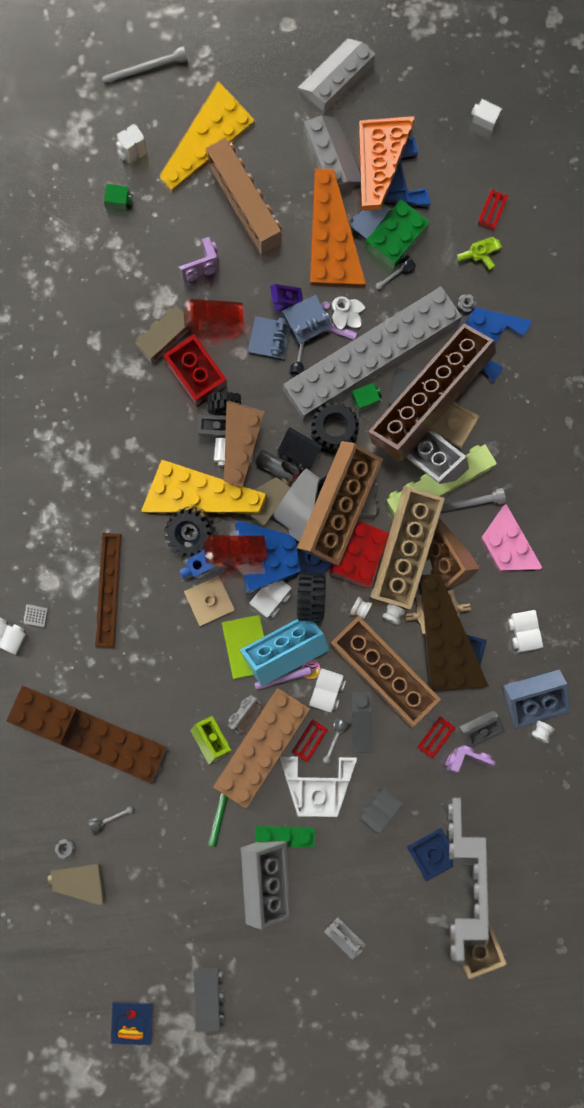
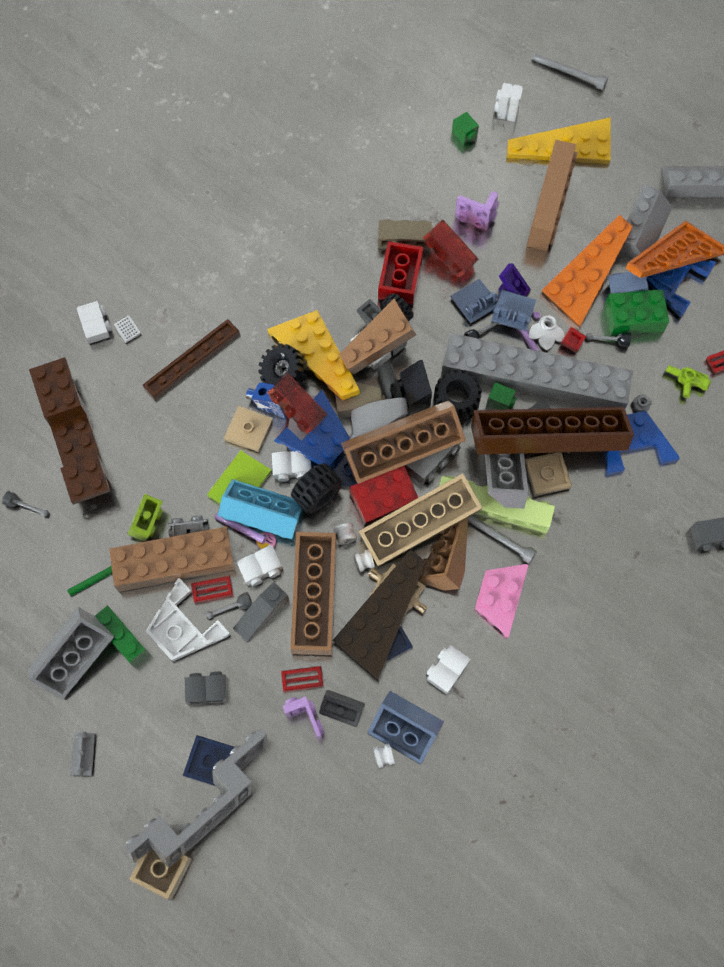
camera: 50 degrees right, 10 degrees down
none -> red plate [561,327,586,353]

